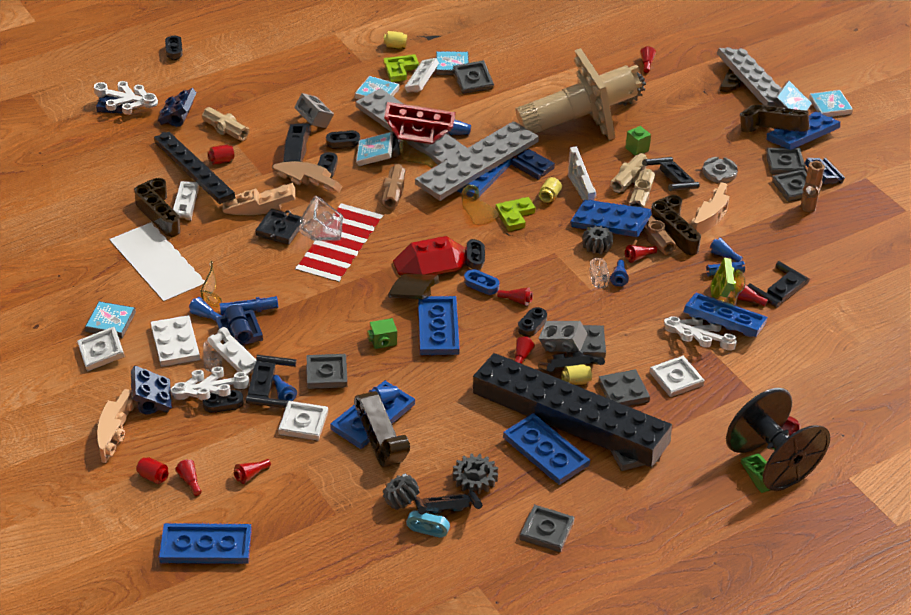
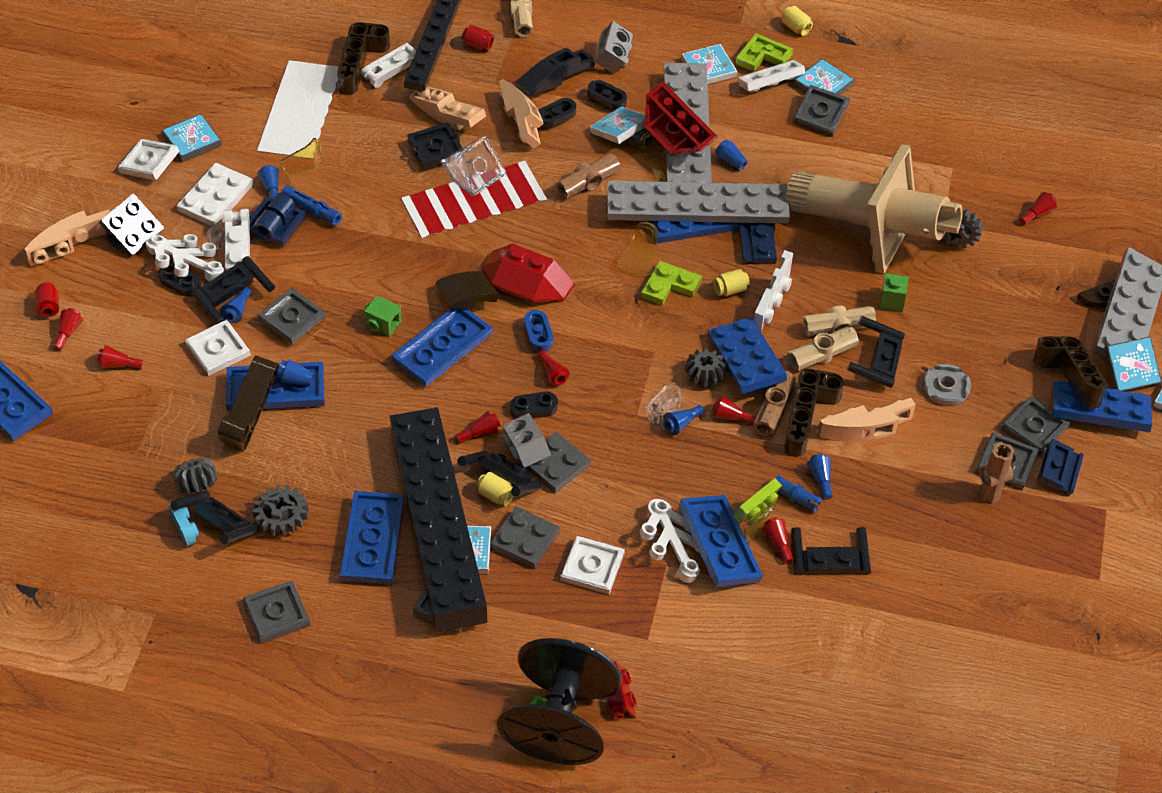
camera: 45 degrees right, 10 degrees up
black plate [465,239,485,270] -> none

